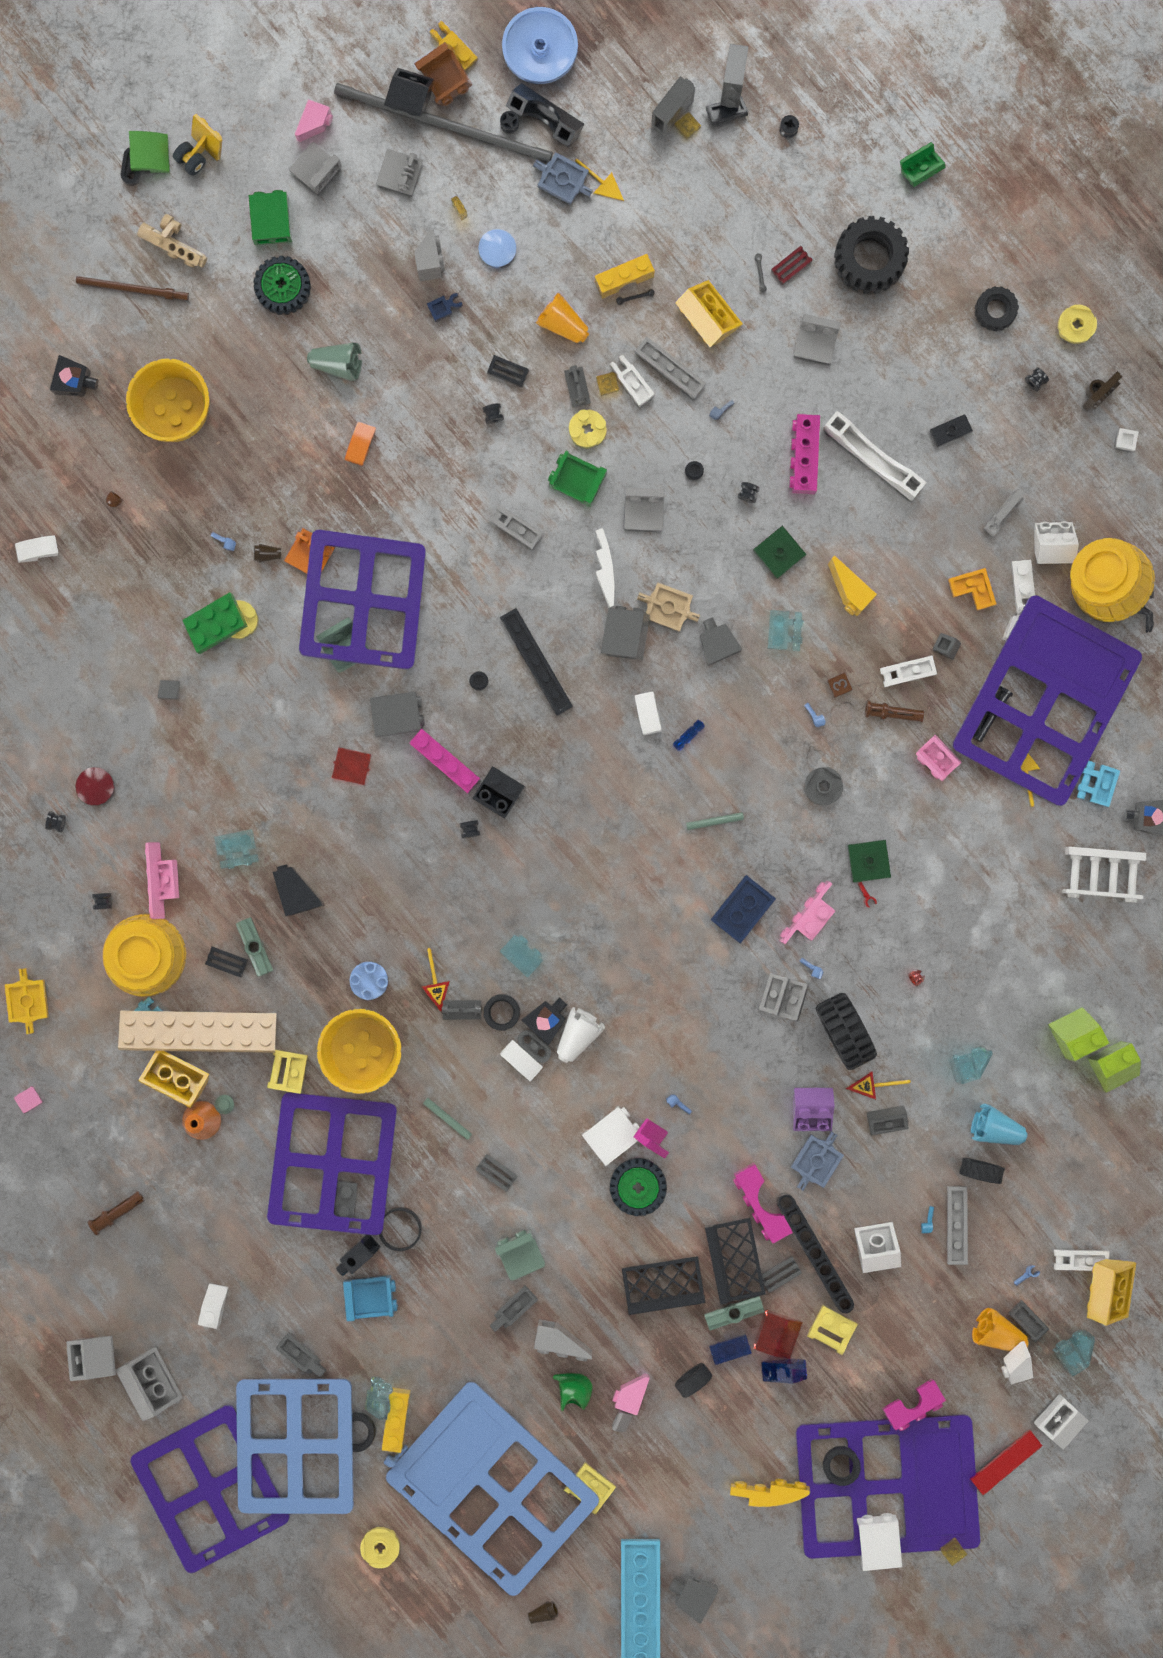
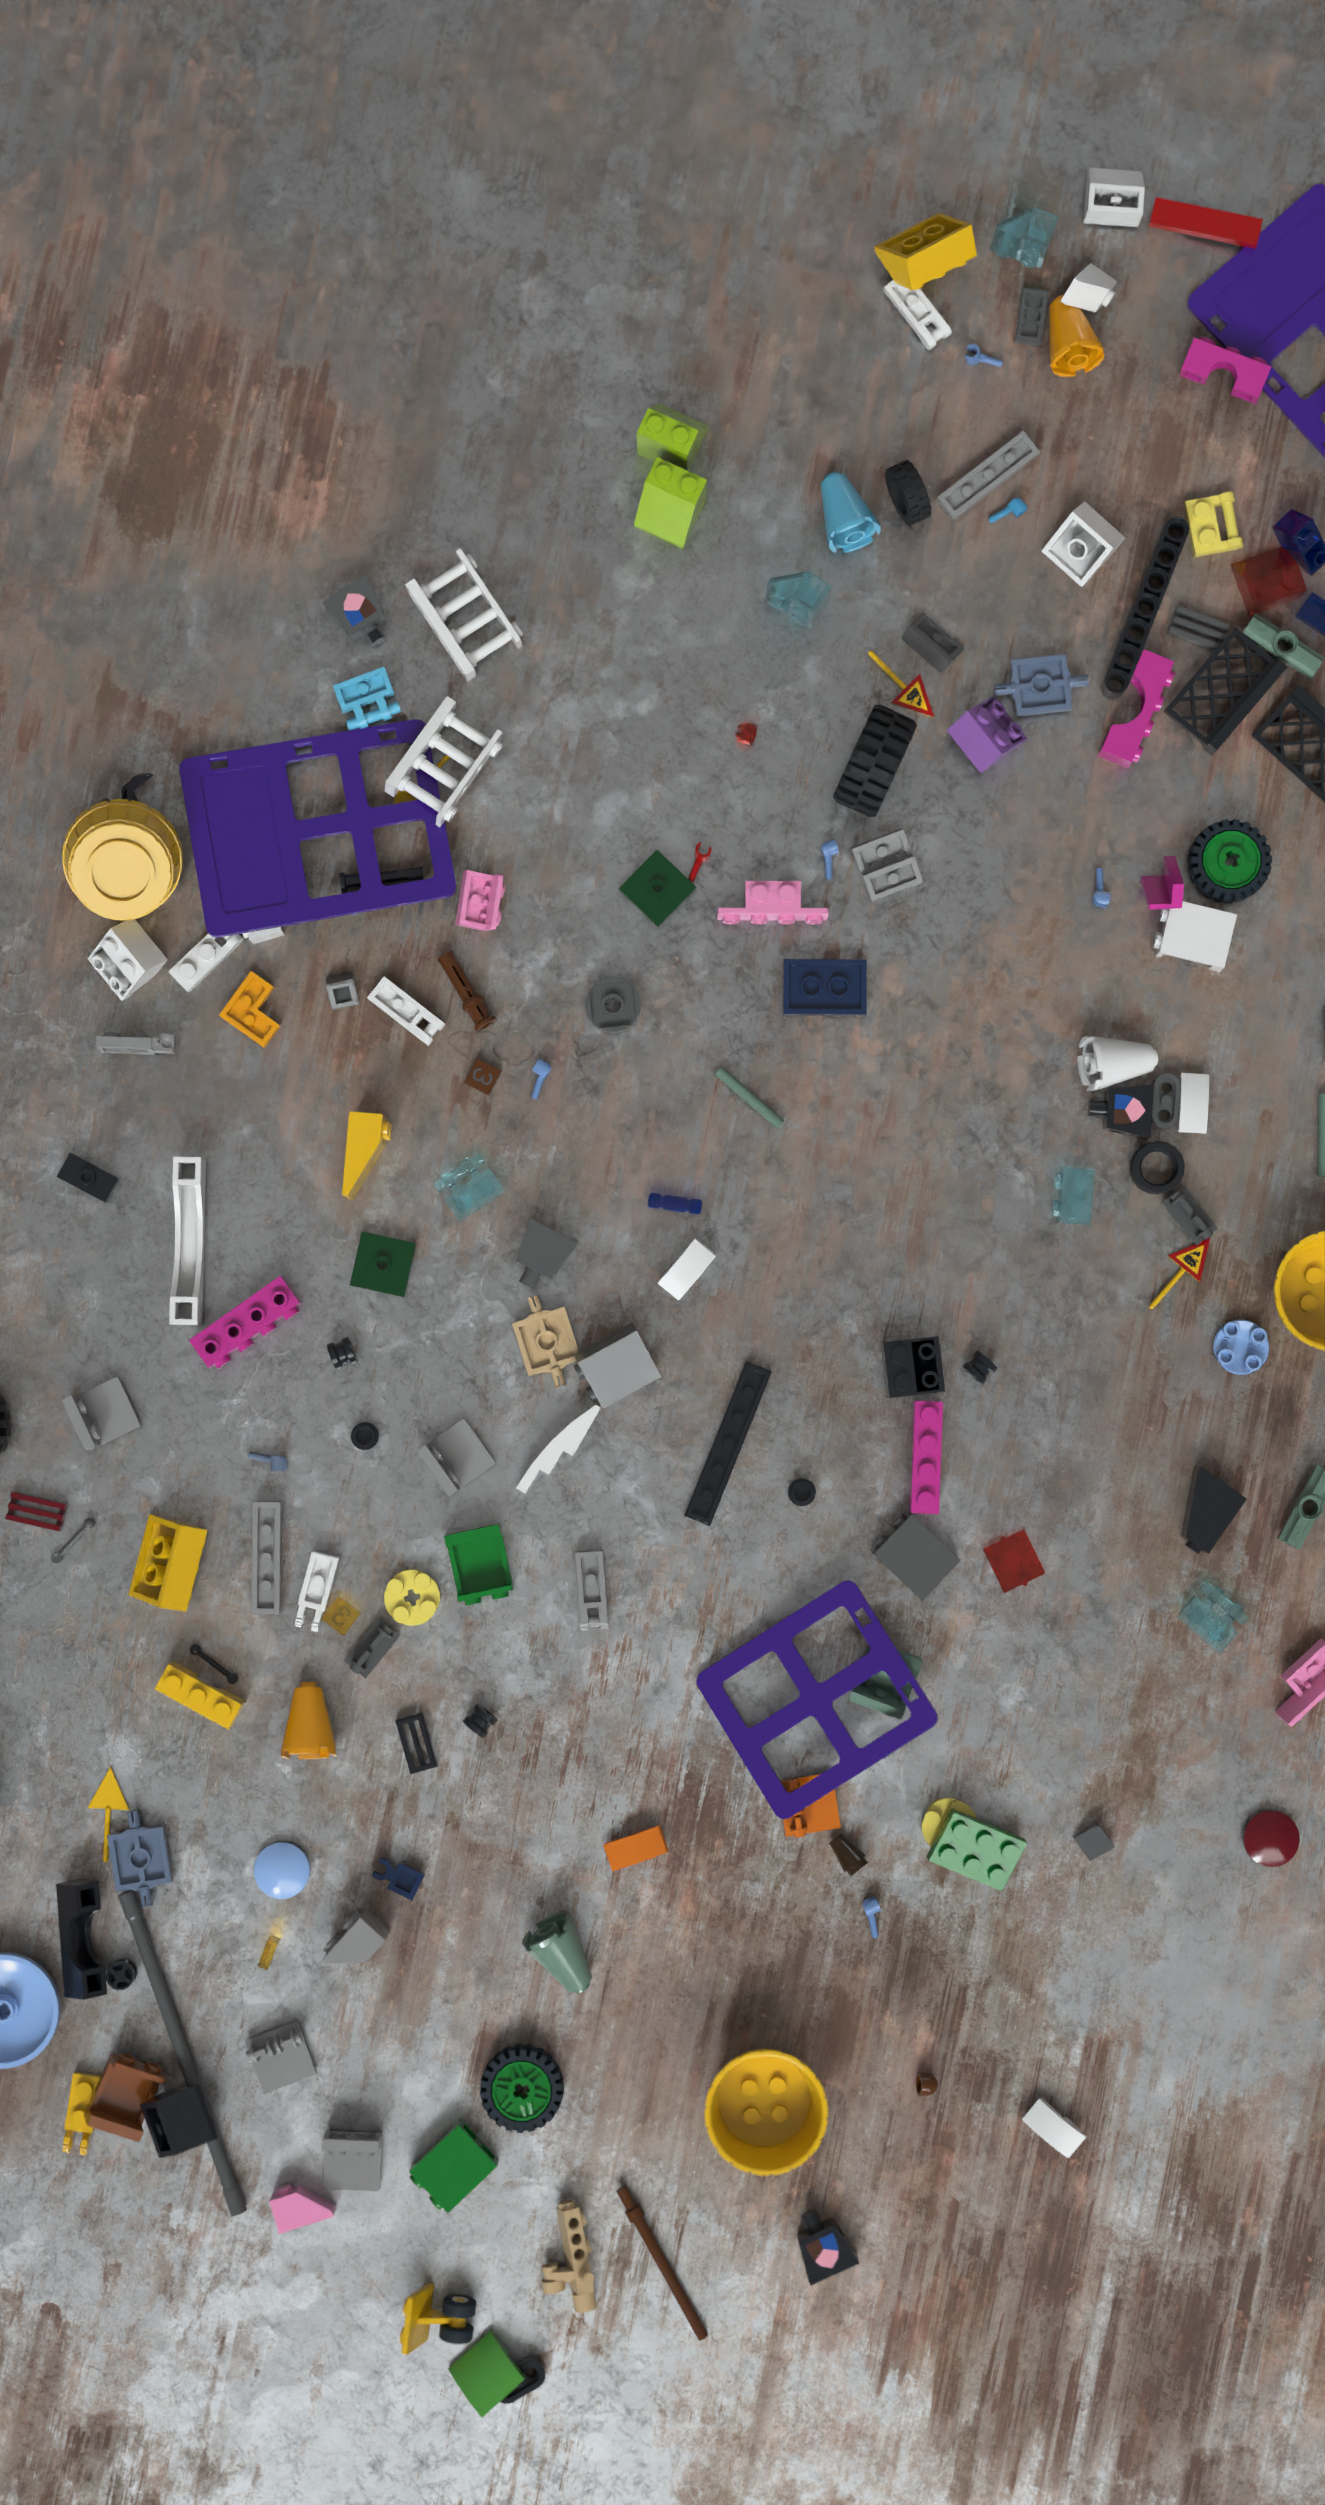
camera: 130 degrees left, 0 degrees up
none -> white fence [385,696,503,827]

